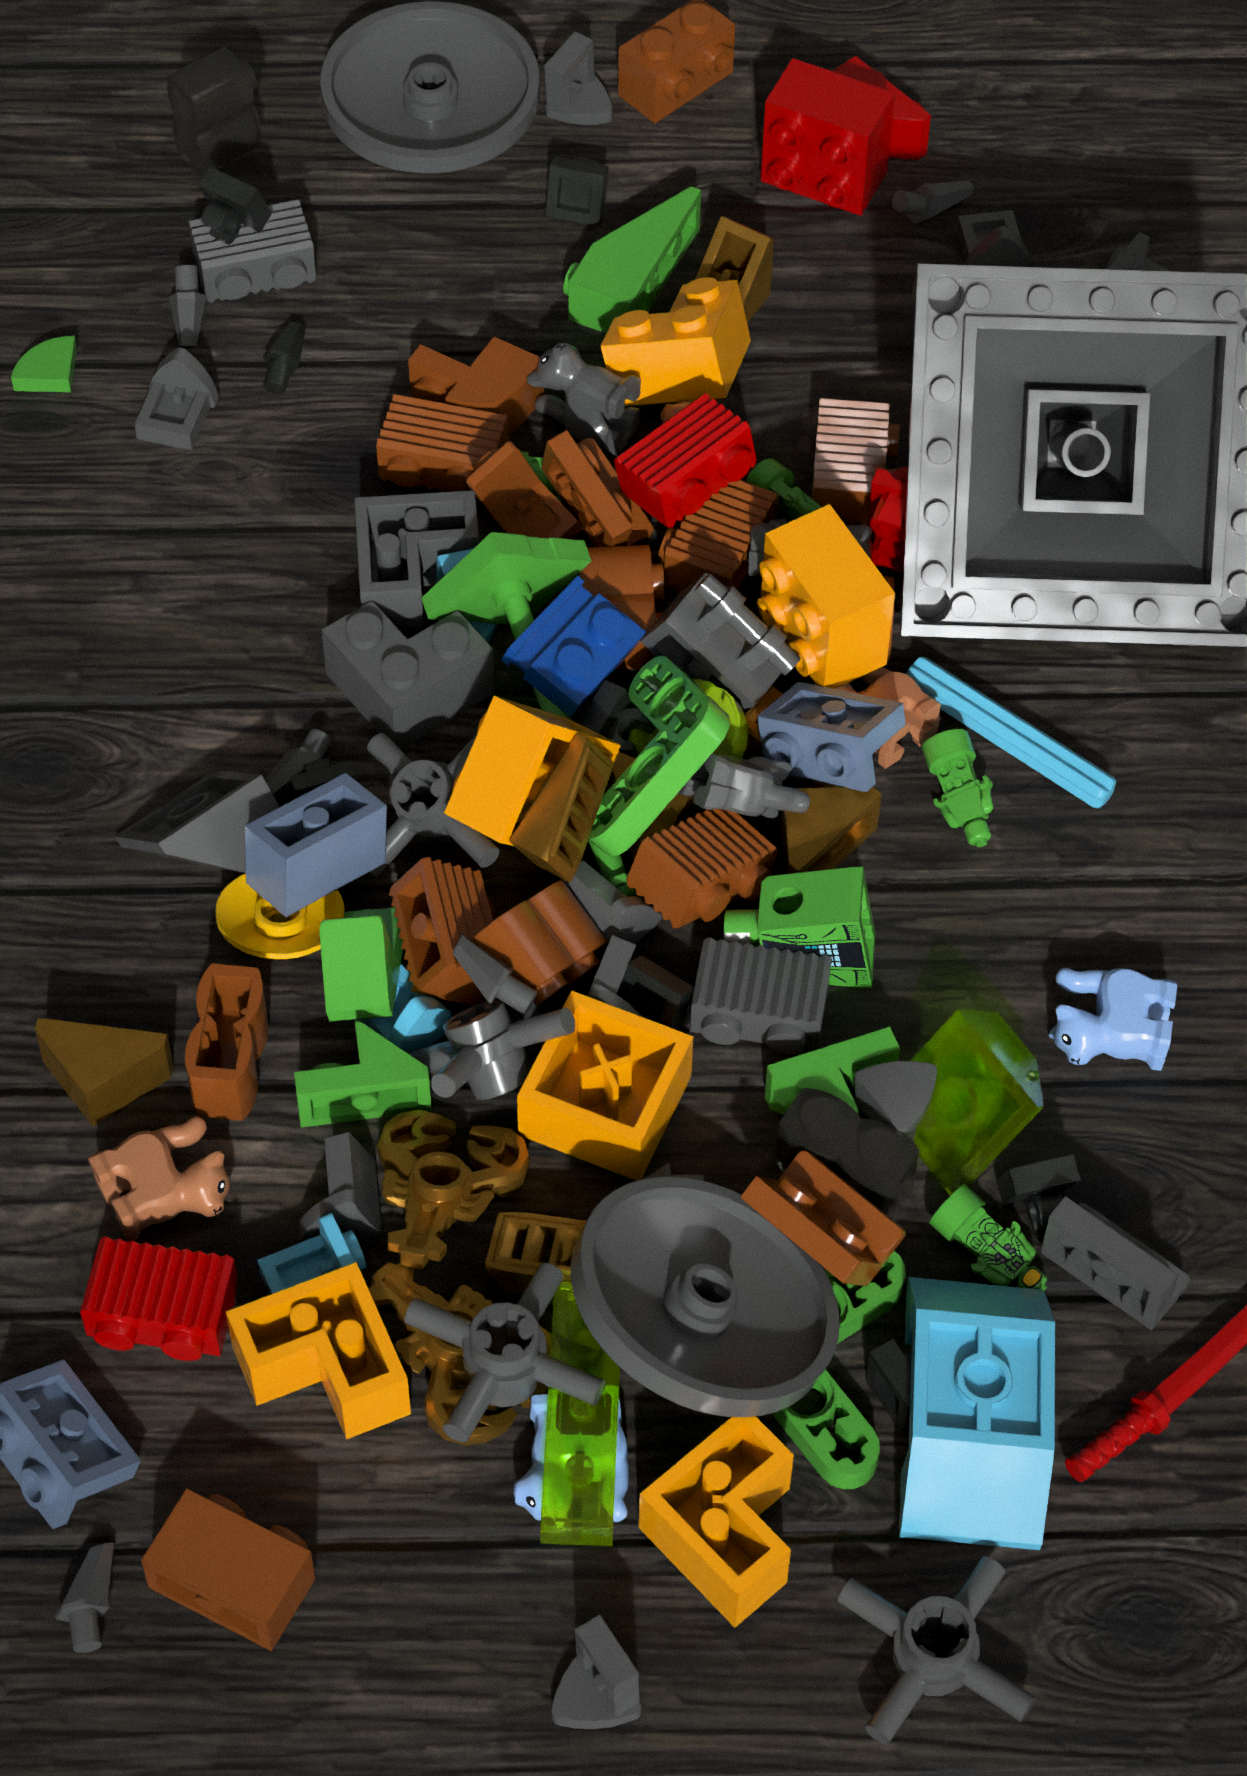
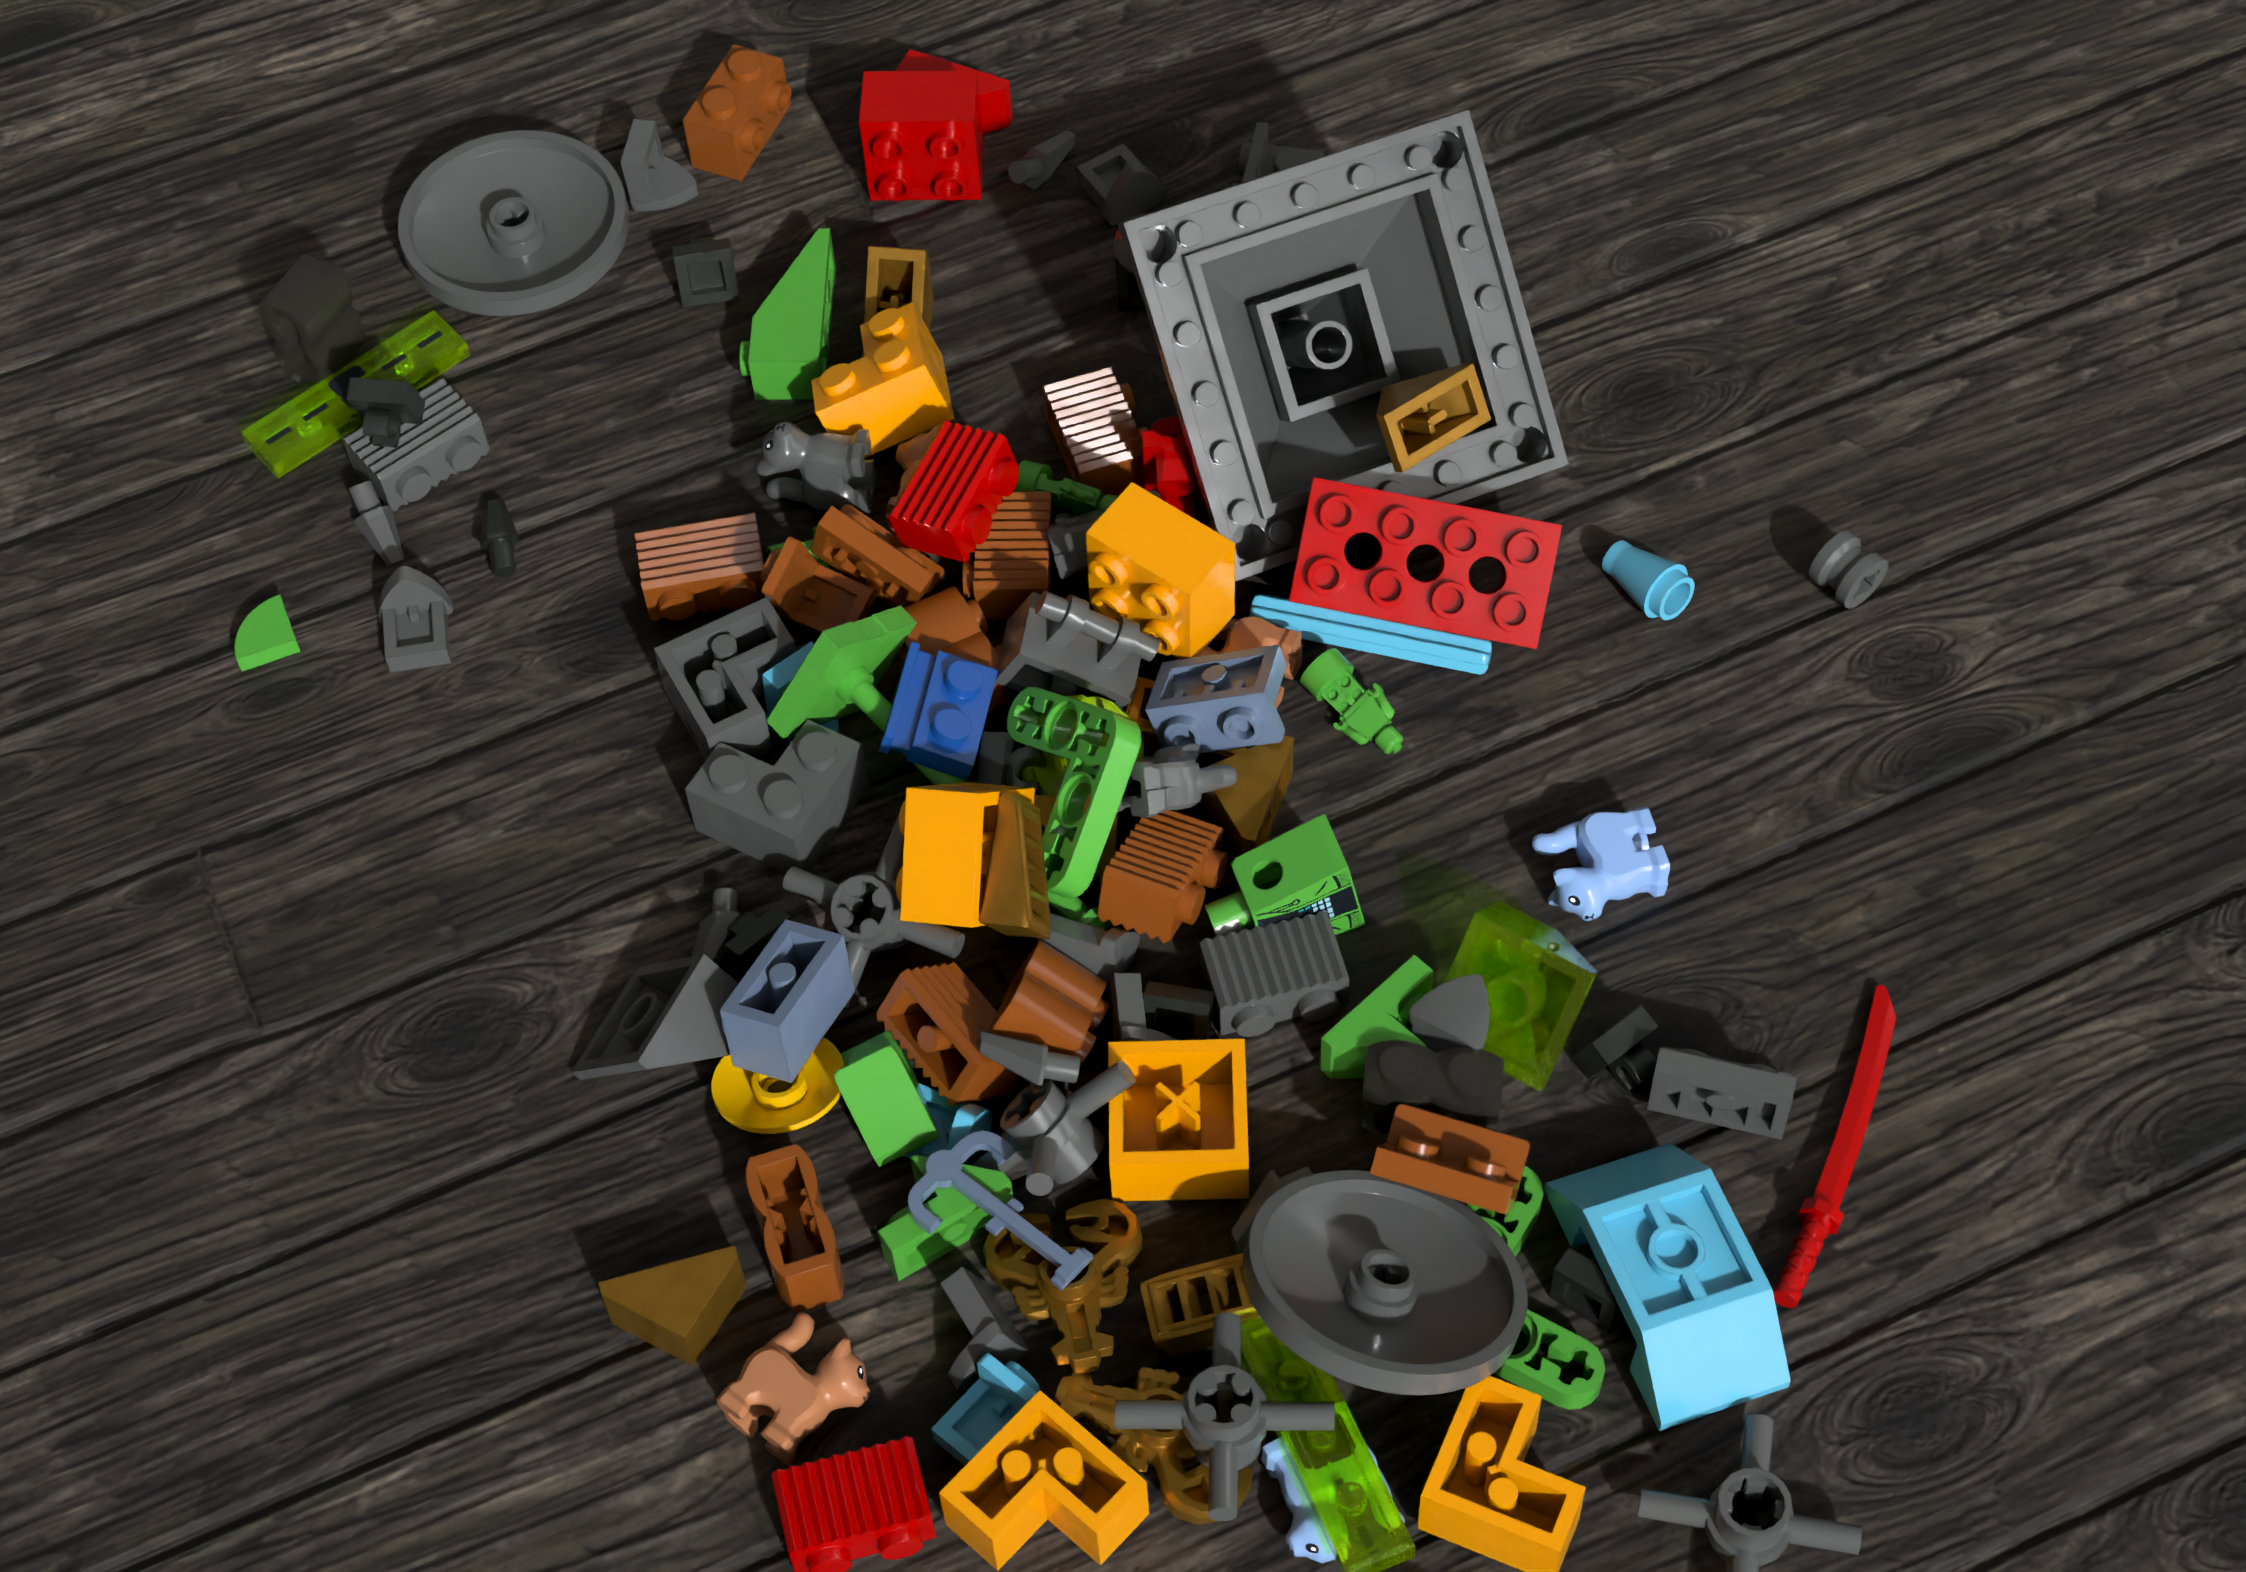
camera: 20 degrees left, 0 degrees up
dark orange brick [408,337,544,434] -> none
bright green piece [929,1184,1047,1291] -> none
none -> clear neon green tile [241,310,471,478]
none -> sand blue piece [908,1131,1094,1291]
none -> brick [1288,477,1562,649]
none -> pearl gold slope [1376,363,1491,472]

